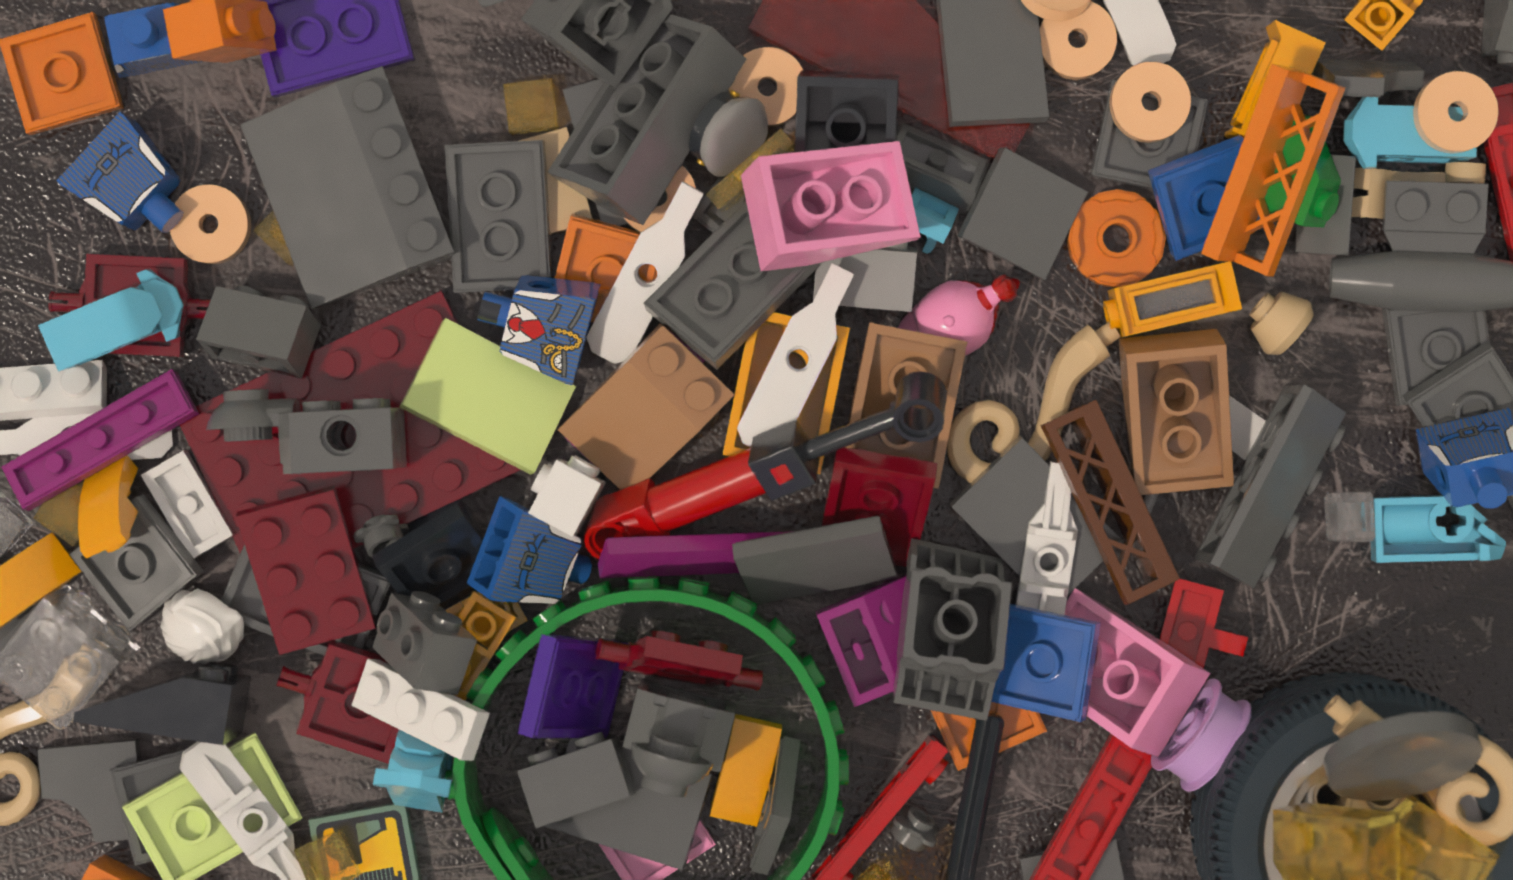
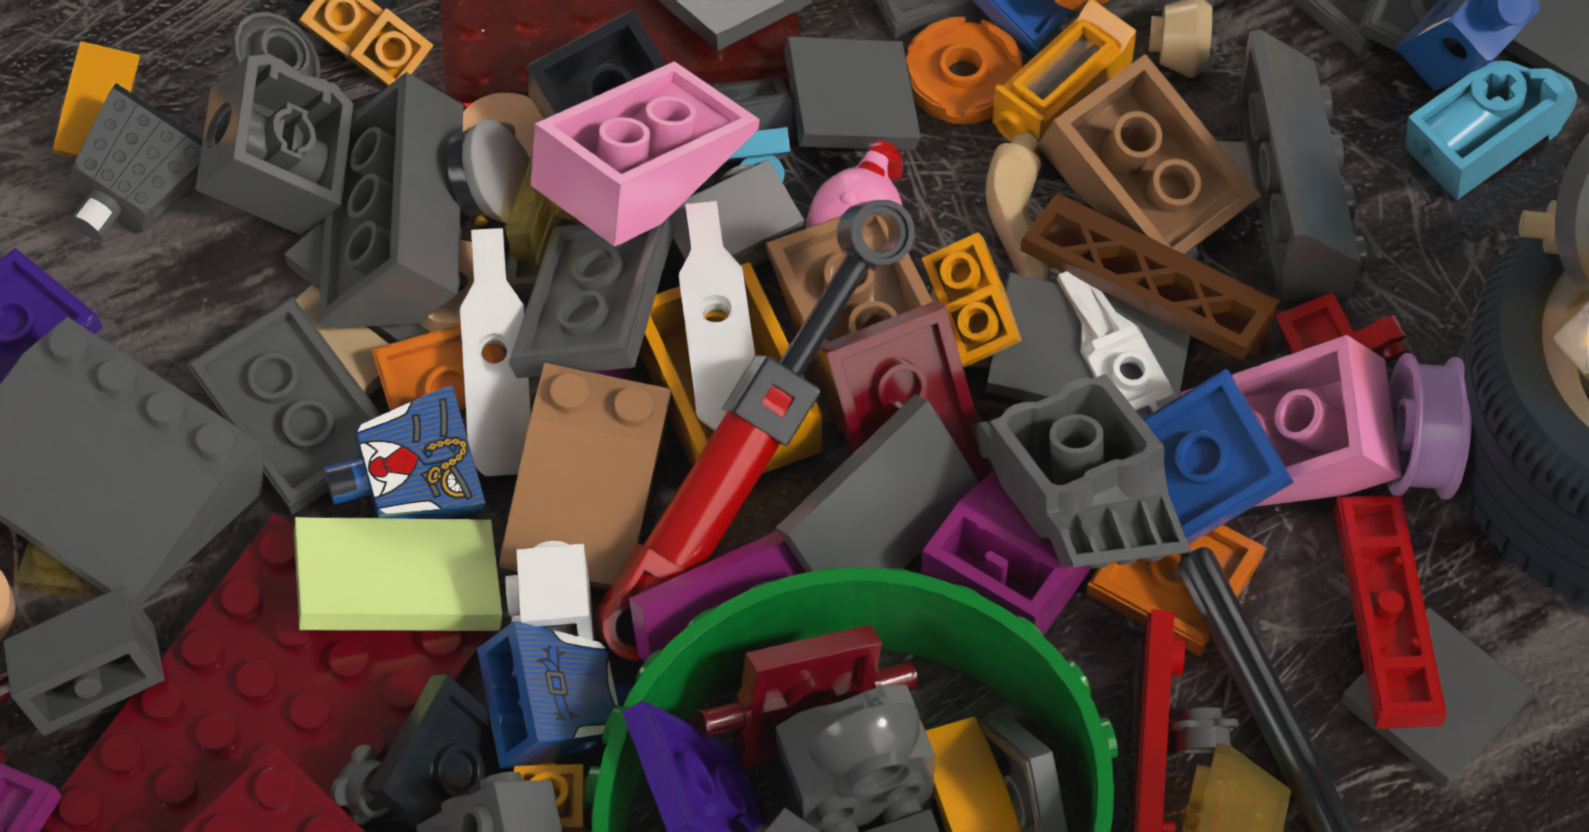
camera: 30 degrees left, 30 degrees down
dark grey brick [206,389,407,474] -> none
clear yellow plate [503,78,559,135] -> none
clear slope [1324,491,1375,542] -> none
none -> light orange slope [922,232,1022,367]

